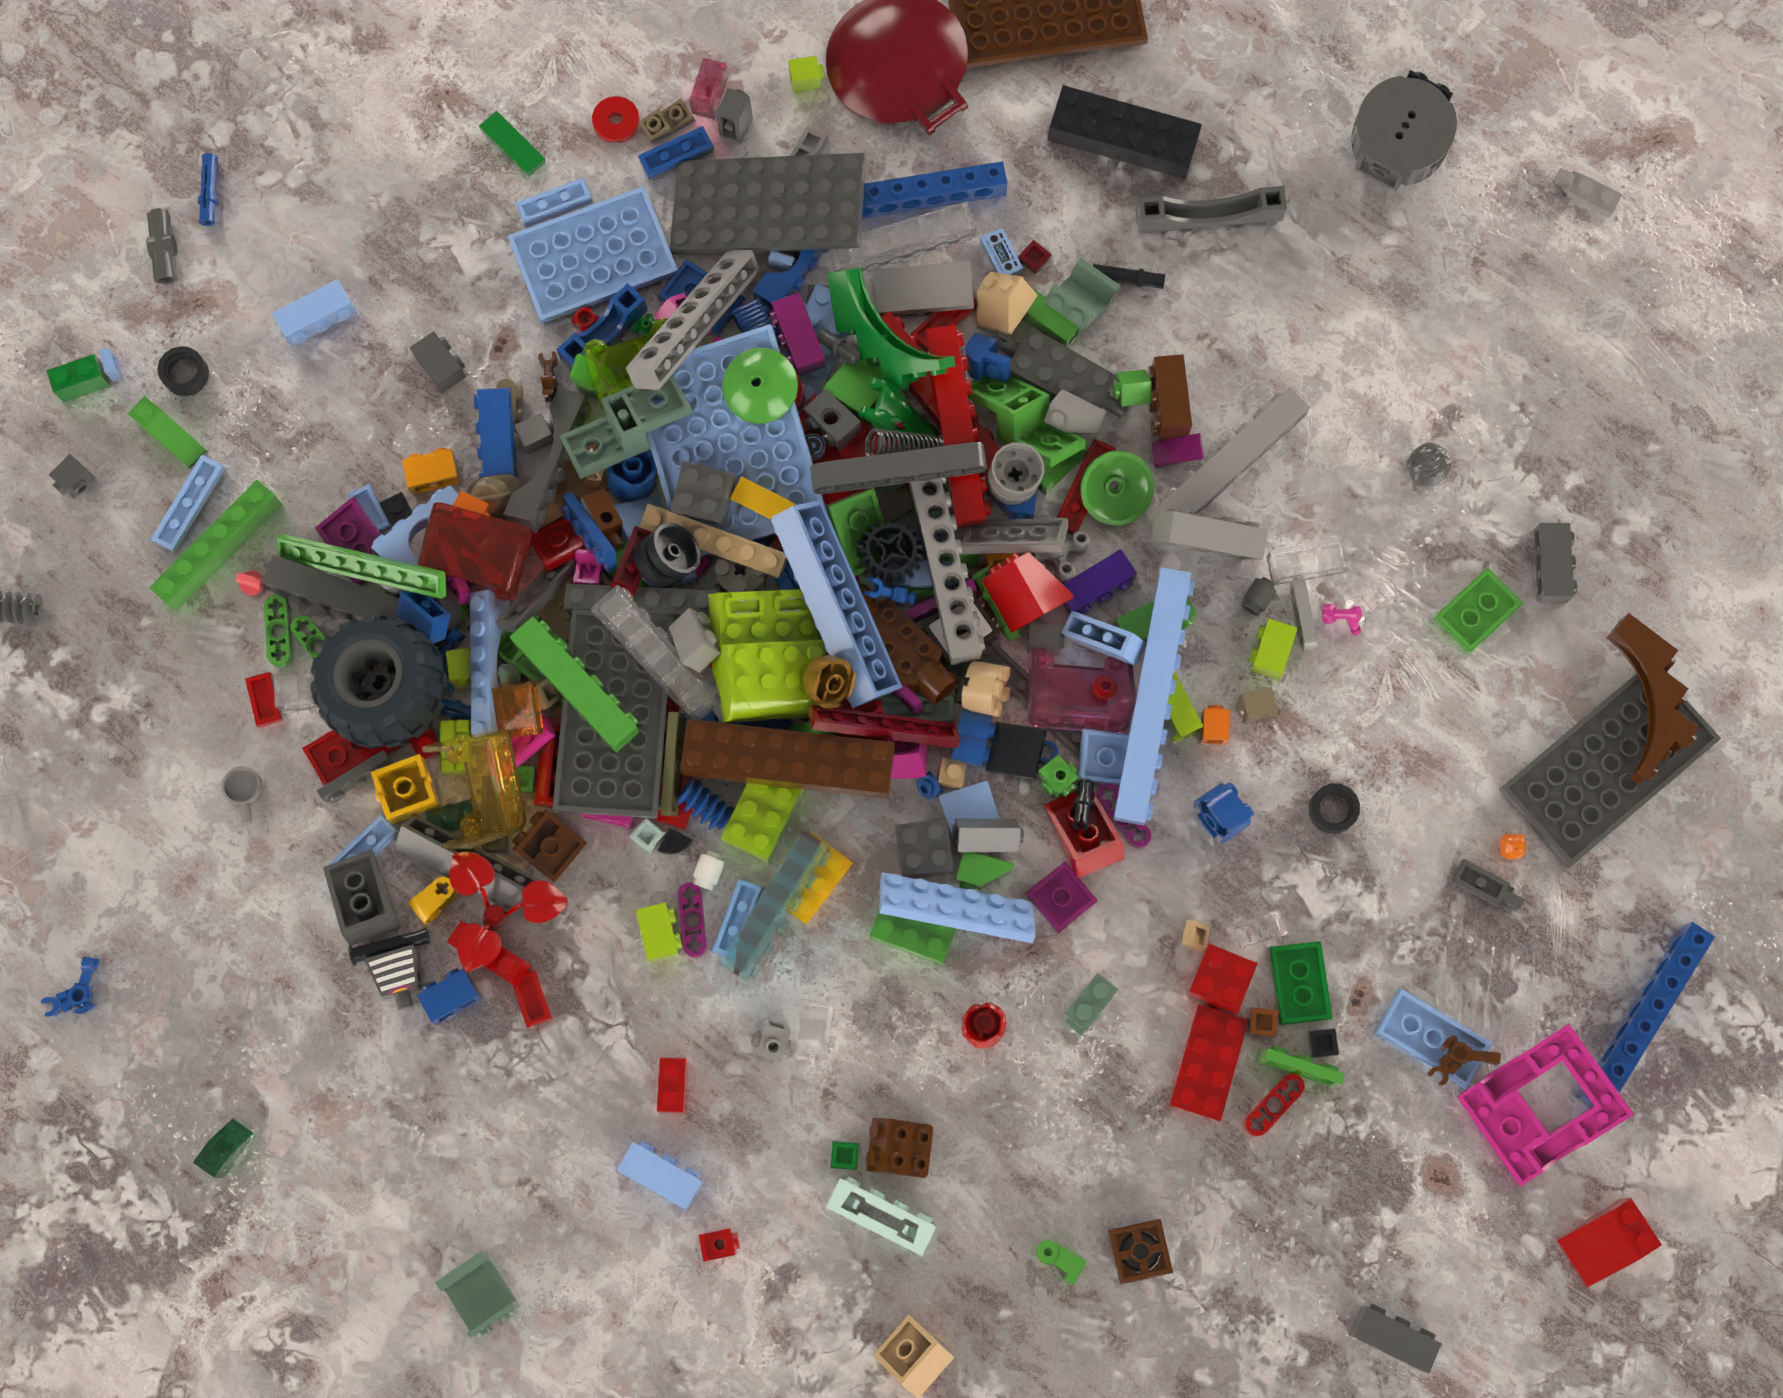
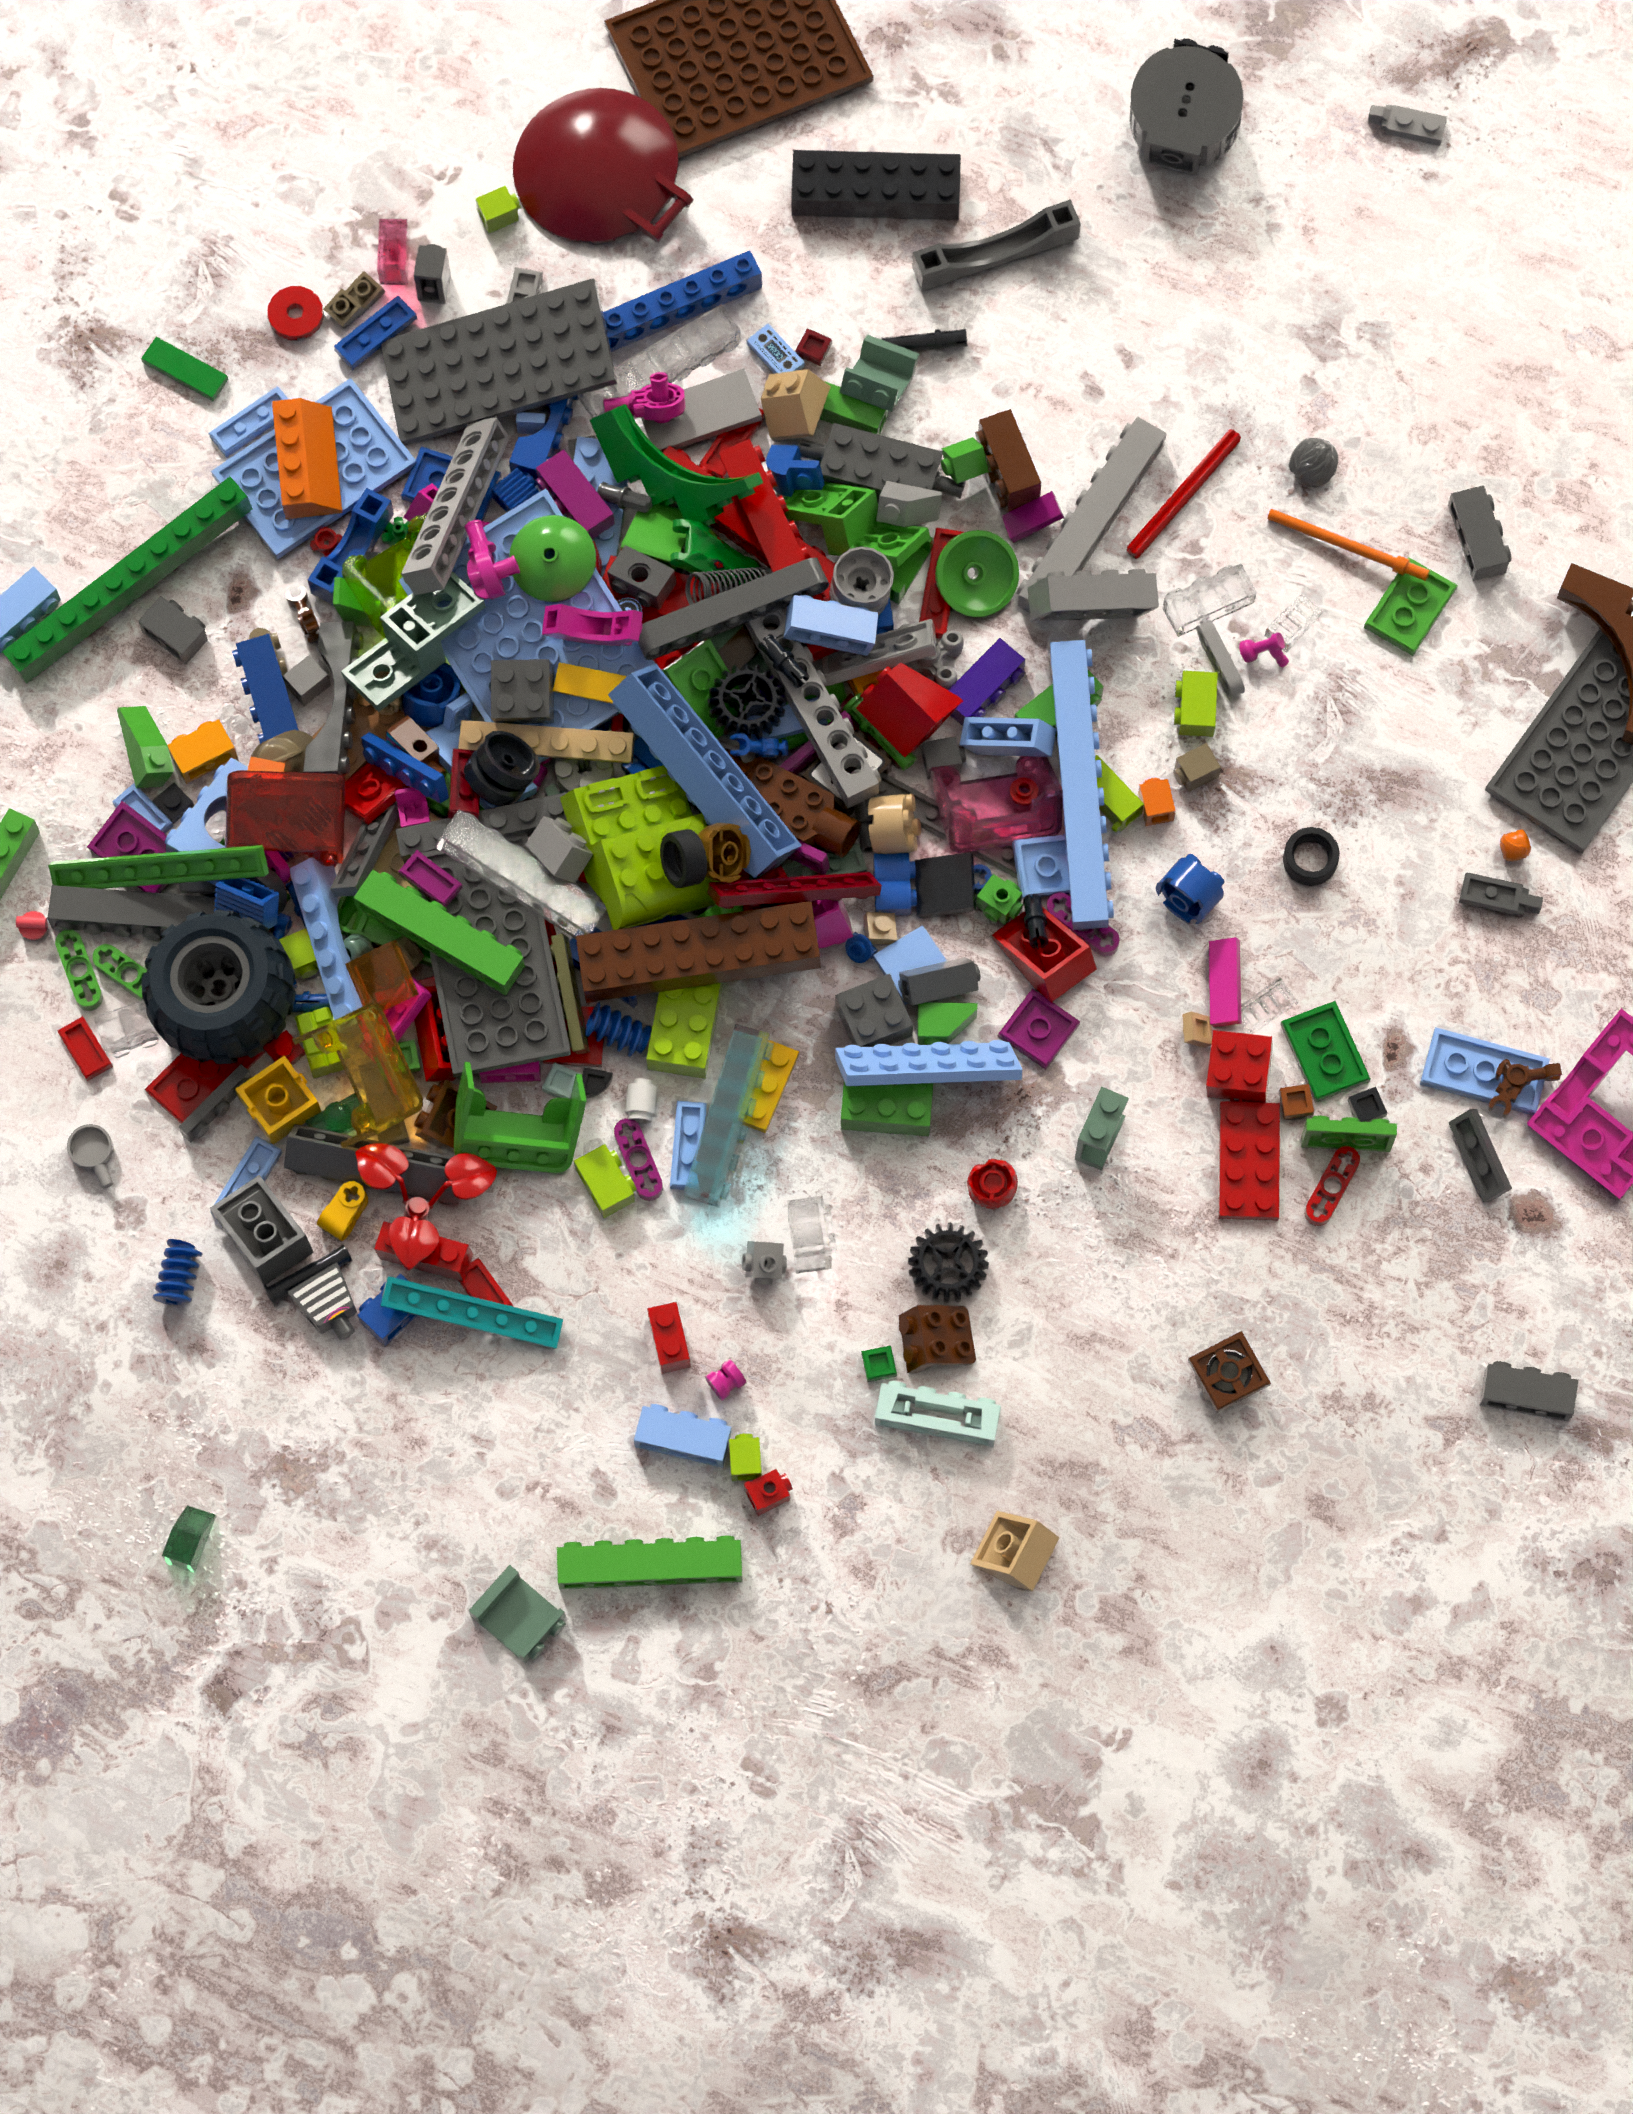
camera: 15 degrees left, 5 degrees down
bright green leg [1036,1240,1087,1285] -> none
dark grey brick [1241,577,1277,616] -> none
none -> green brick [2,476,253,684]
none -> bright green slope [117,706,174,788]
none -> blue piece [153,1239,203,1305]
none -> orange slope [272,398,343,519]
none -> teal plate [380,1276,564,1349]
none -> magenta tile [398,850,463,908]
none -> light blue tile [443,693,473,731]
none -> bright green windscreen [454,1062,587,1173]
none -> dark pink pin [464,520,521,600]
none -> dark pink arch [542,604,643,646]
none -> bright green brick [557,1536,742,1589]
none -> dark pink pin [603,372,686,423]
none -> black tyre [660,829,707,888]
none -> dark pink wheel [705,1359,747,1401]
none -> lime brick [729,1434,762,1482]
none -> black pin [758,634,809,688]
none -> light blue brick [784,595,878,656]
none -> black gear [908,1222,989,1304]
none -> red axle [1127,429,1241,559]
none -> dark pink tile [1209,937,1242,1027]
none -> orange bar [1267,509,1430,581]
none -> dark grey plate [1448,1109,1512,1202]

